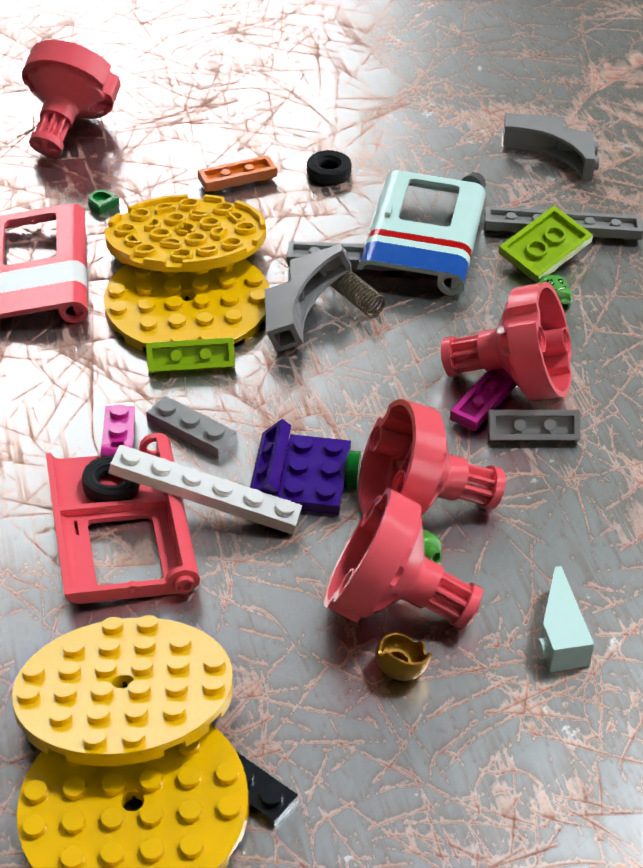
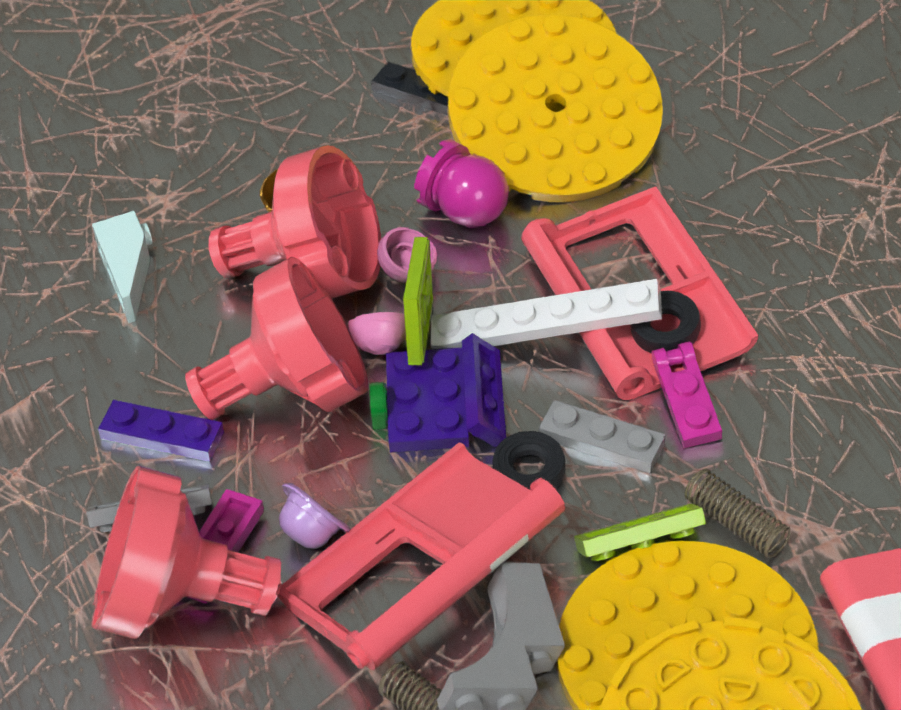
camera: 175 degrees right, 5 degrees up
none -> dark purple plate [98,400,224,462]
none -> coral piece [278,442,565,670]
none -> lavender hat [279,483,350,549]
none -> bright pink piece [348,312,406,355]
none -> bright pink piece [377,227,437,284]
none -> lime tile [403,237,434,365]
none -> dark pink tile [414,139,509,228]
none -> black tyre [492,431,566,490]
none -> dark tan piece [684,468,791,558]

